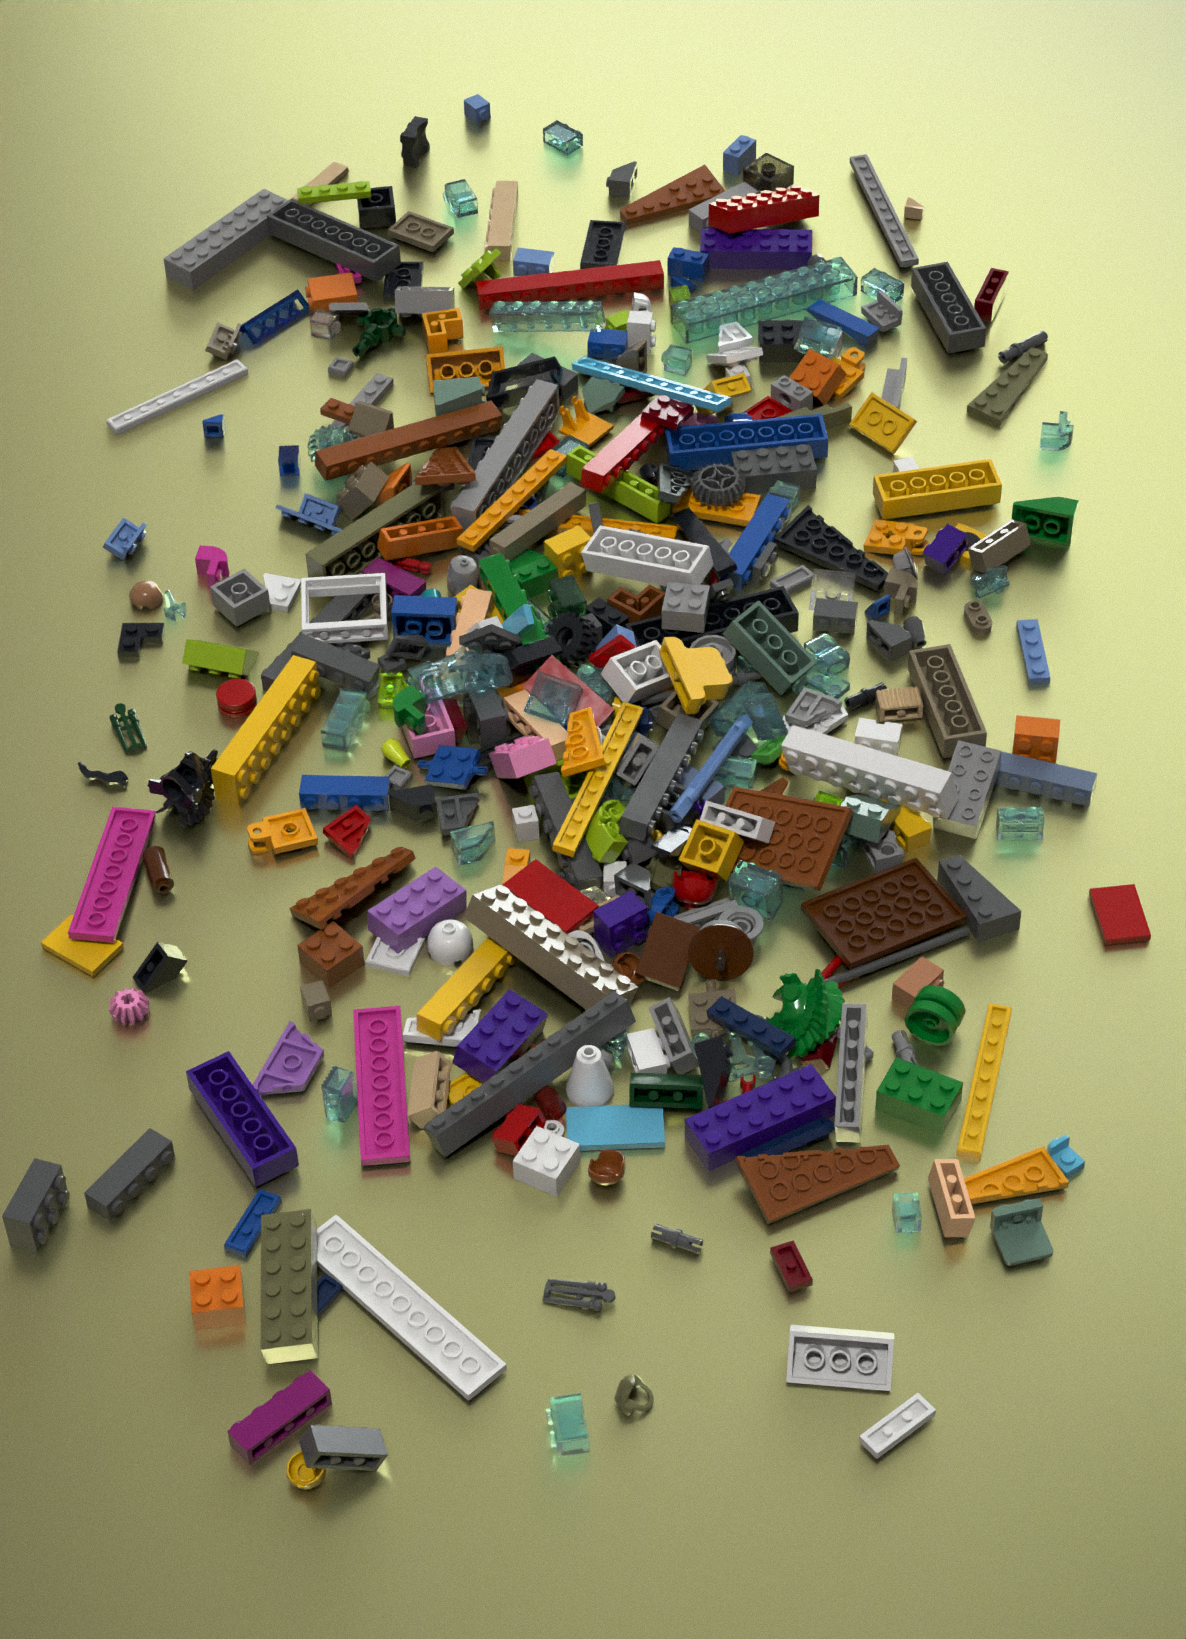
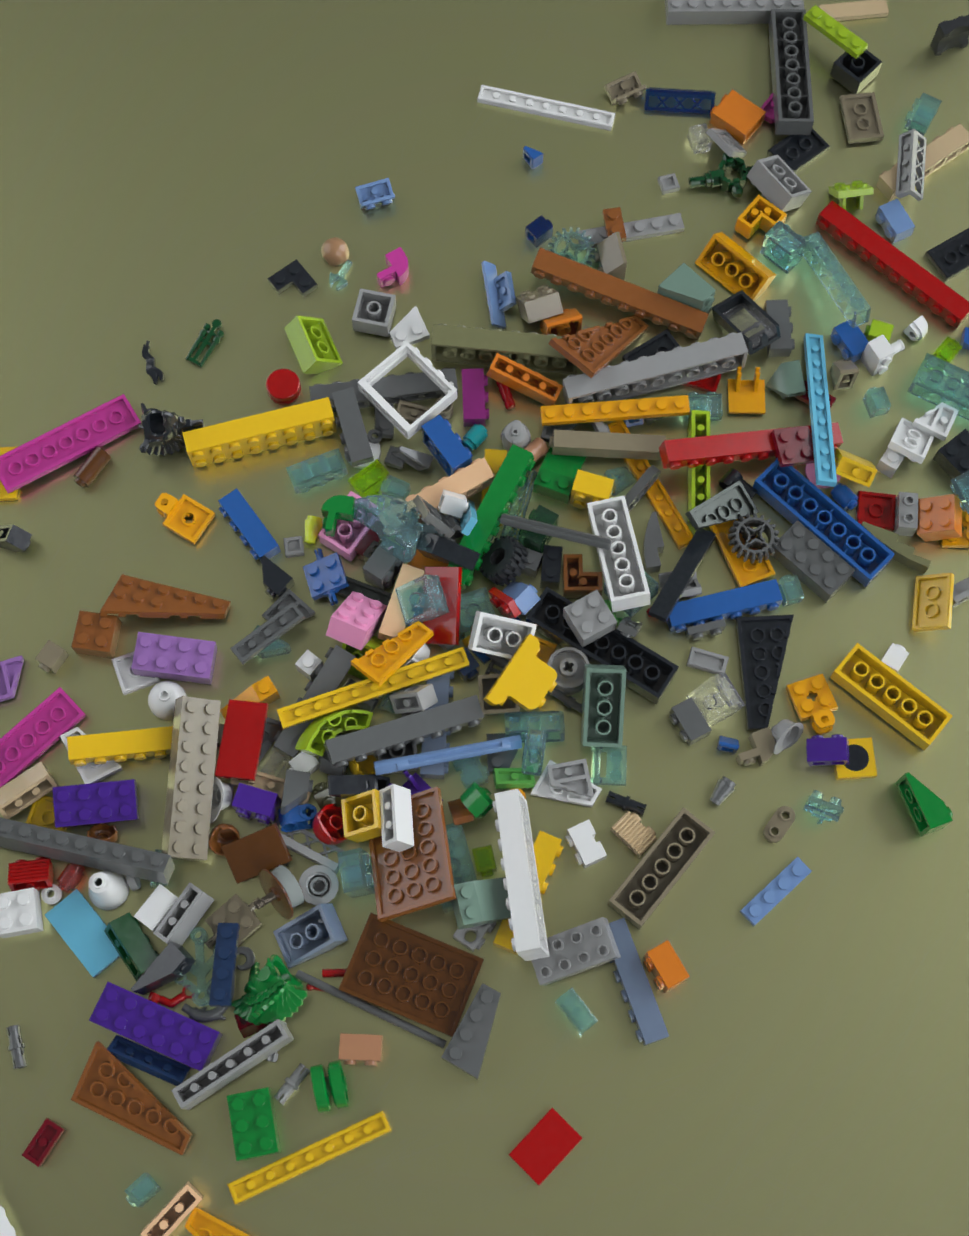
camera: 50 degrees right, 25 degrees up
red wing [323,805,371,860] -> none
dark orange hair [588,1150,626,1186] -> none
clear light blue brick [804,633,850,679] -> none
dark grey slope [866,620,913,662] -> none
dark tan brick [968,519,1031,574] -> none
none -> dark grey plate [230,602,305,665]
none -> sand blue slope [273,903,348,969]
none -> green brick [460,782,493,819]
none -> dark grey axle [500,513,612,550]
none -> clear light blue brick [760,220,807,274]
none -> light grey fence [895,129,927,201]

